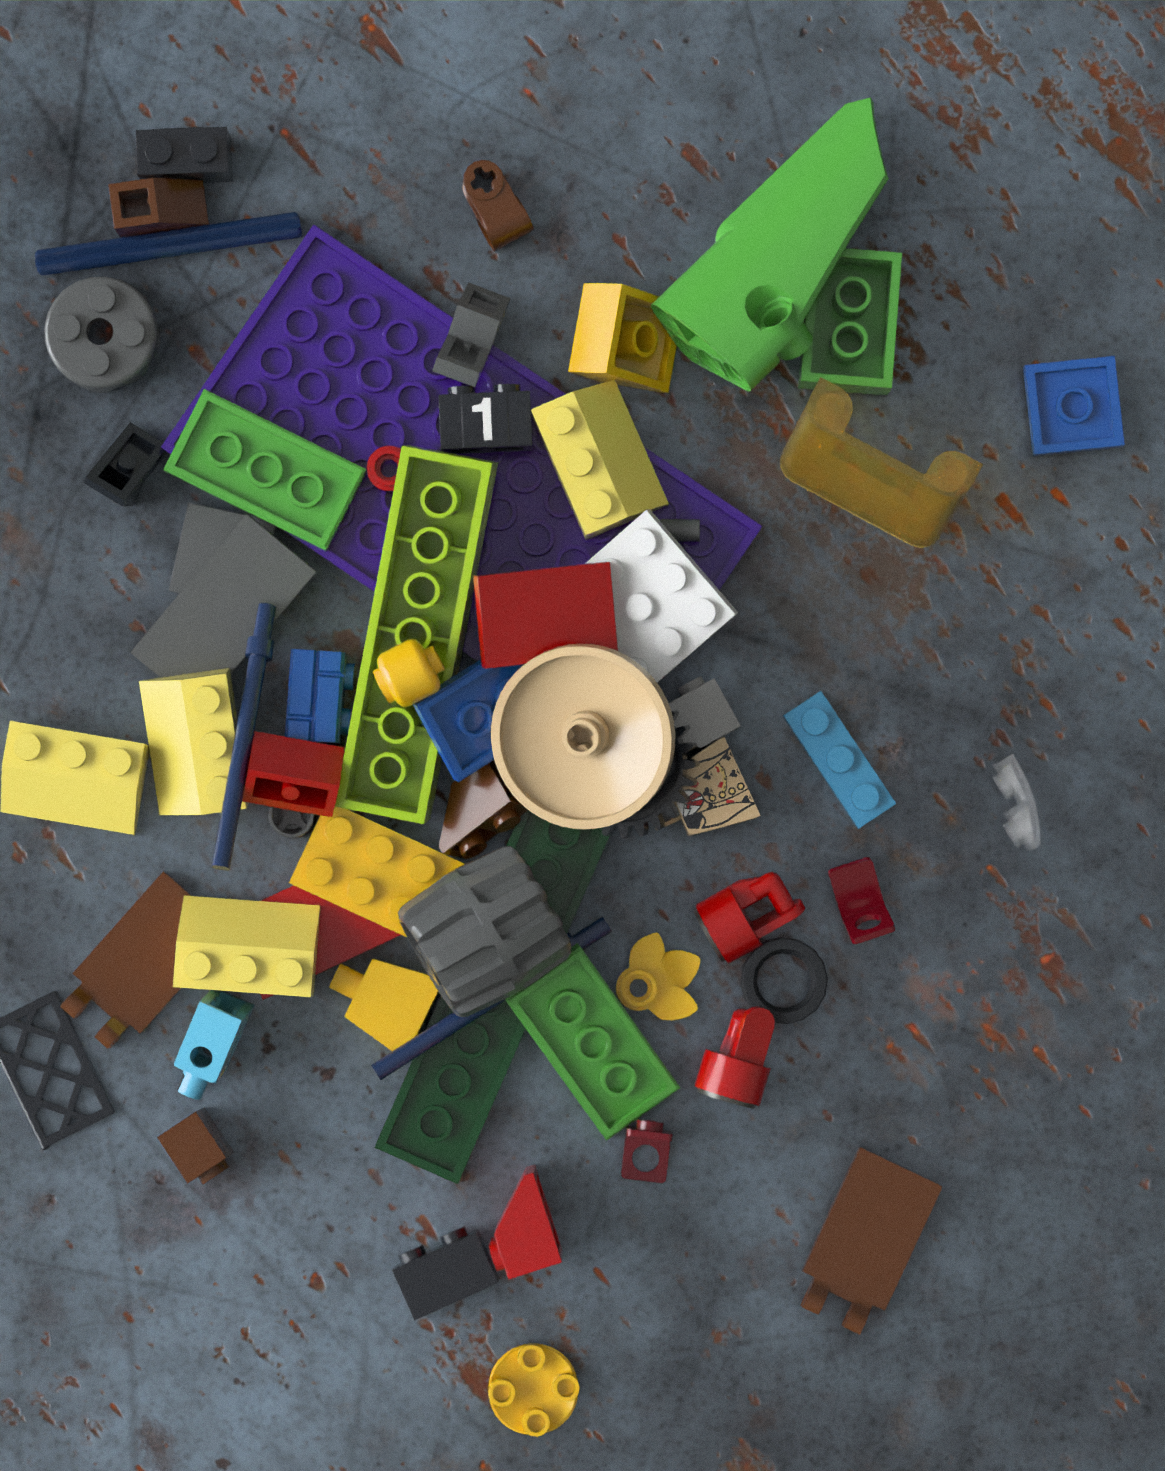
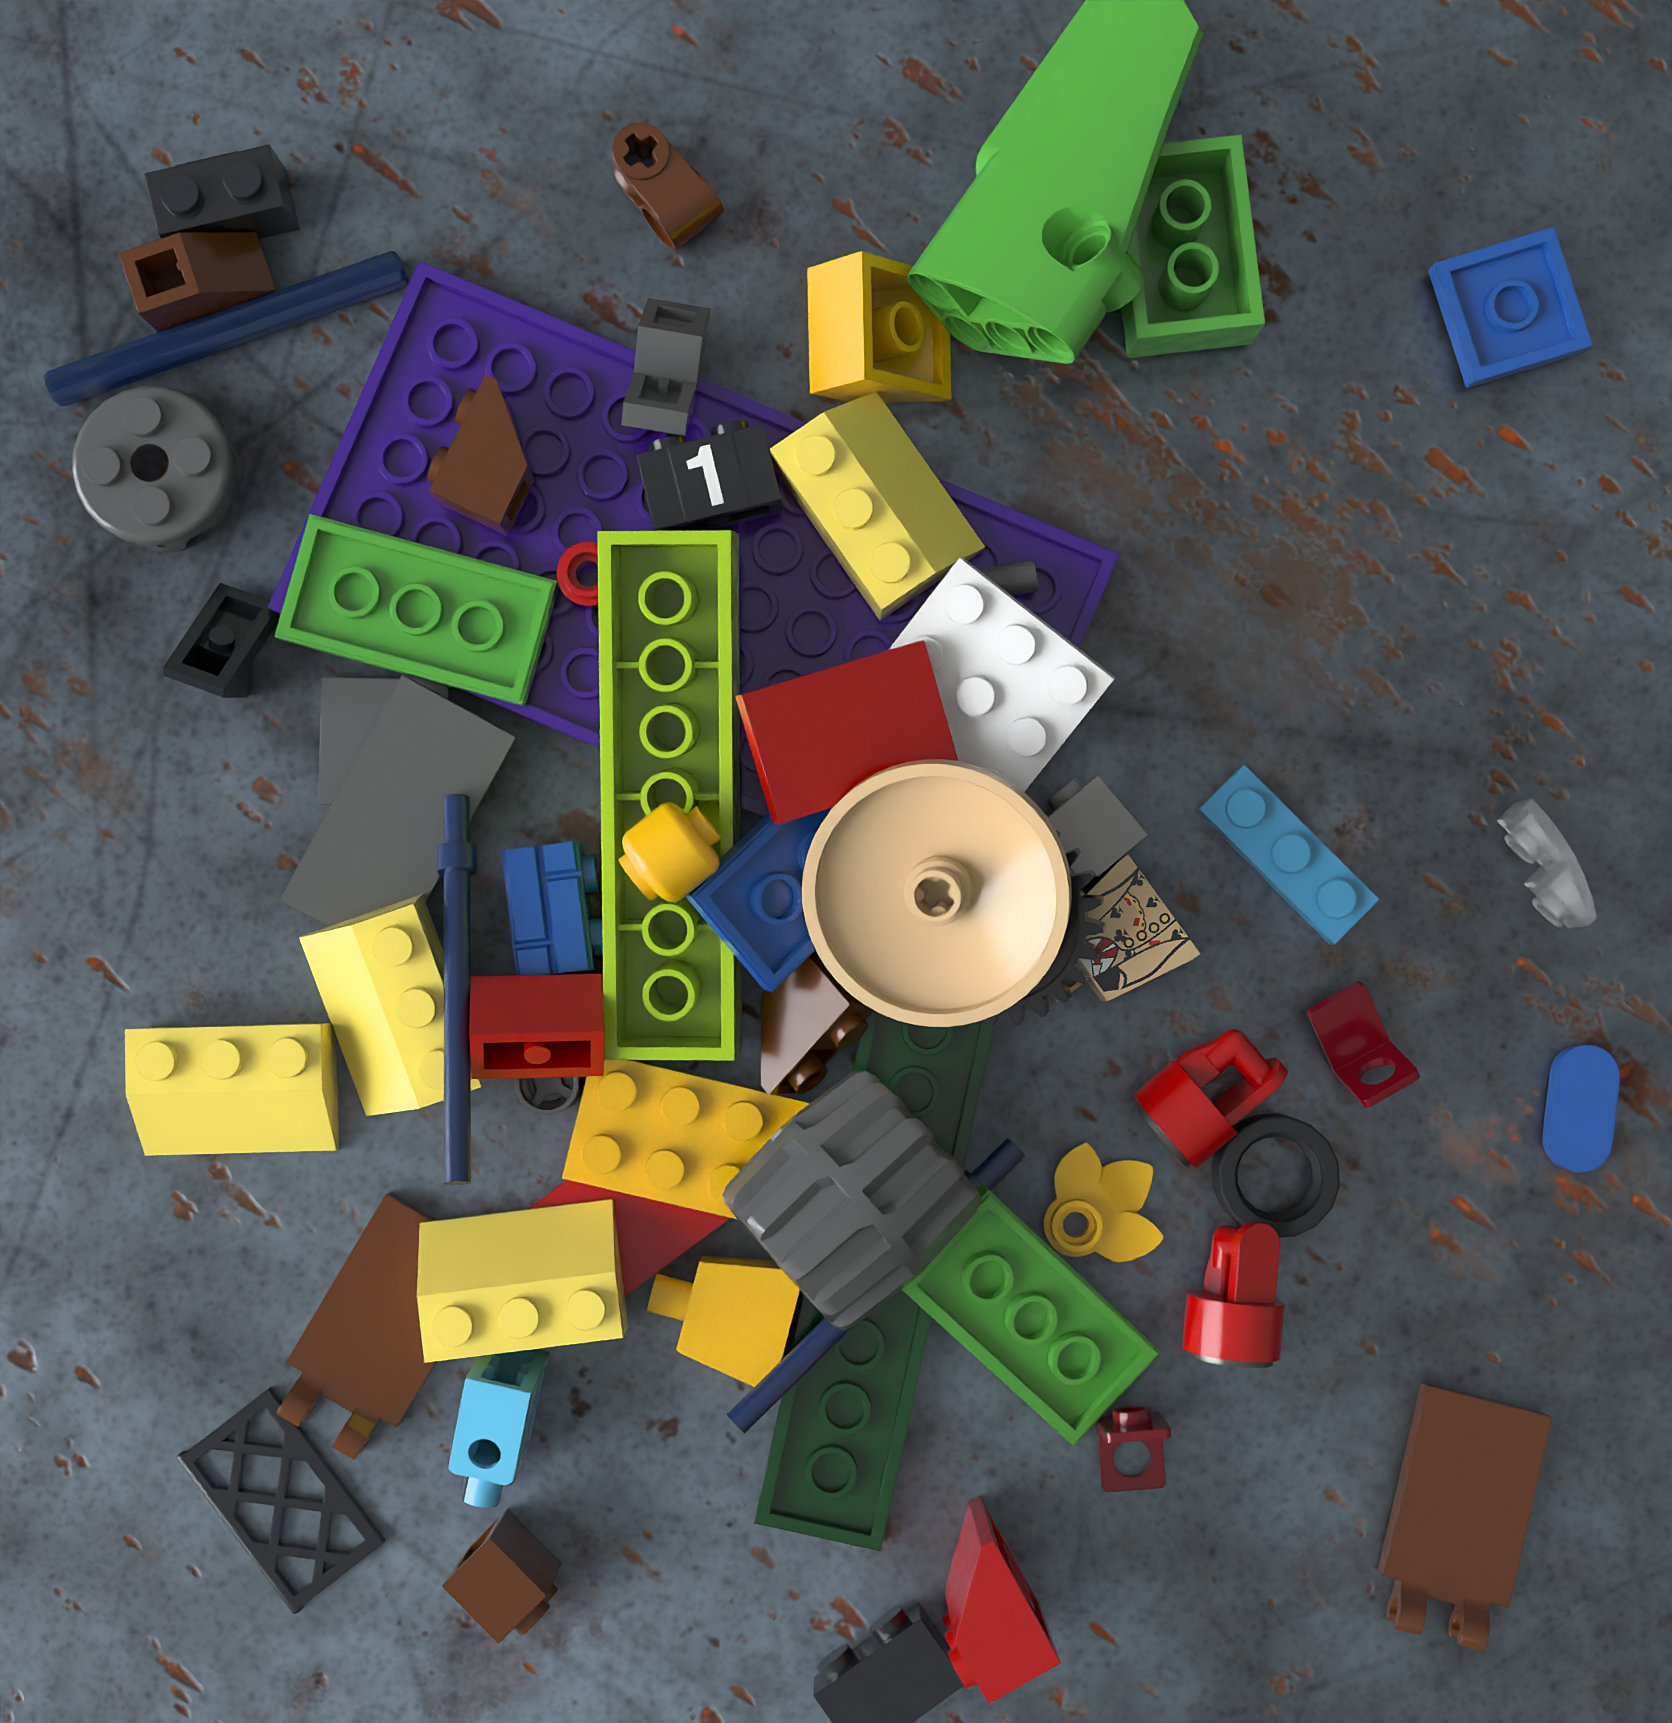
camera: 15 degrees left, 0 degrees up
clear yellow windscreen [780,377,983,548] -> none
none -> reddish brown slope [427,375,535,536]
none -> blue tile [1542,1044,1620,1173]

